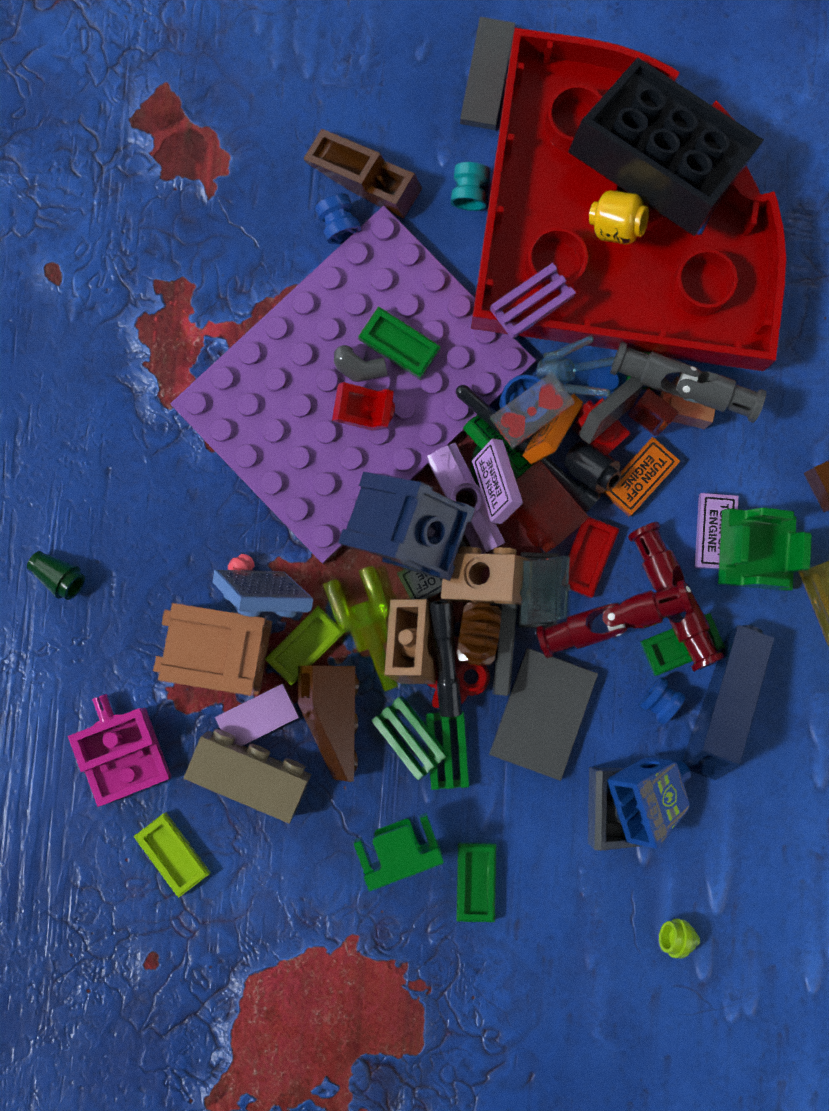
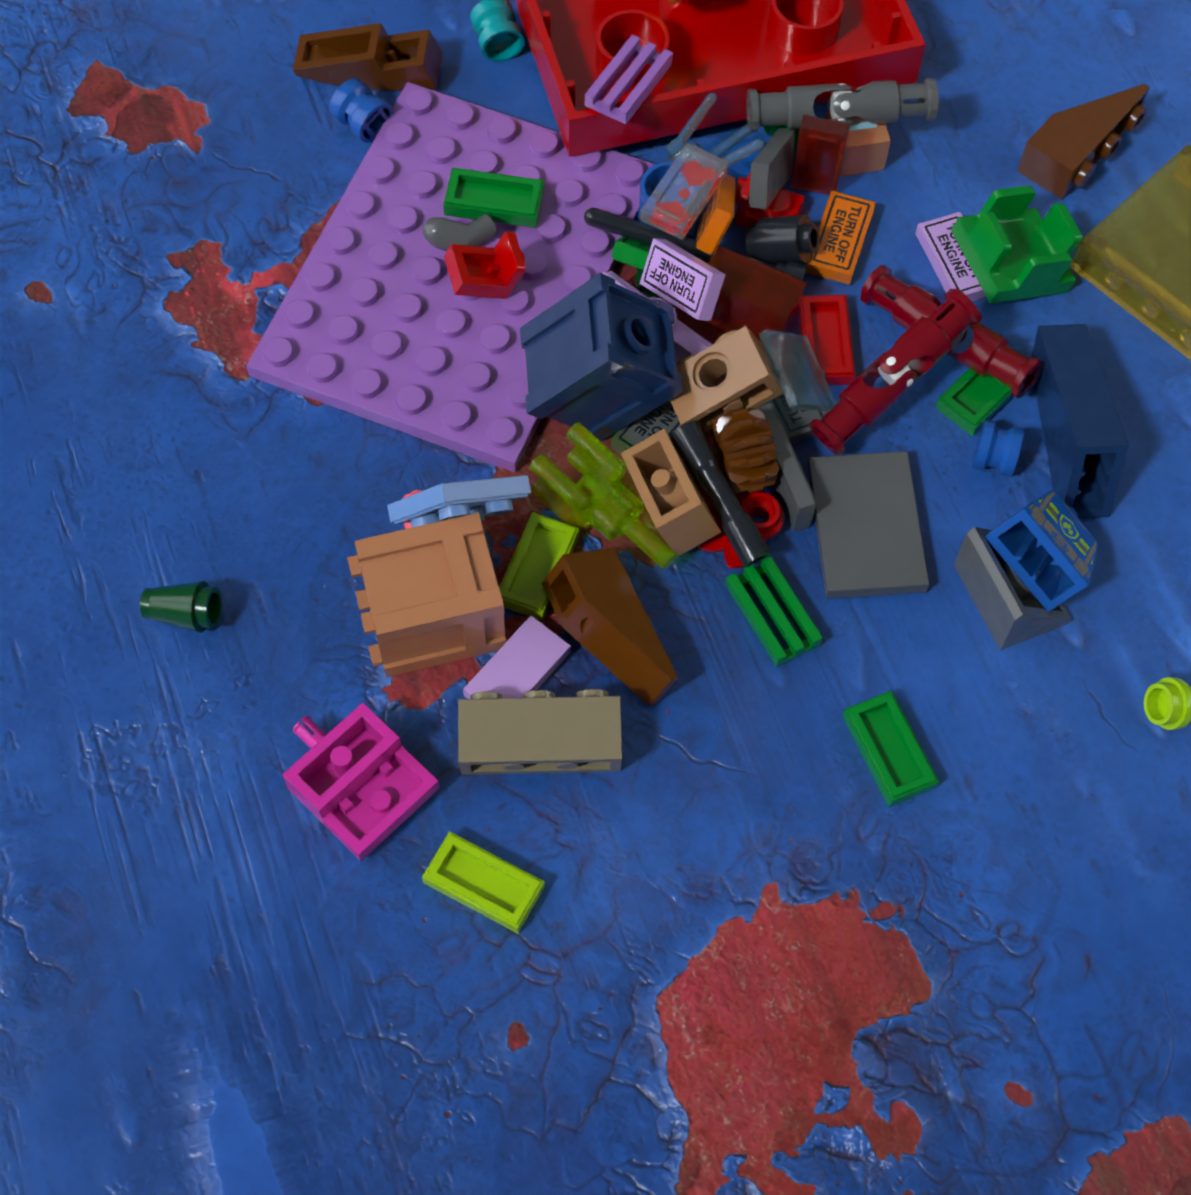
camera: 25 degrees left, 20 degrees down
green panel [354,812,444,891] -> none
green tile [371,696,449,780] -> none

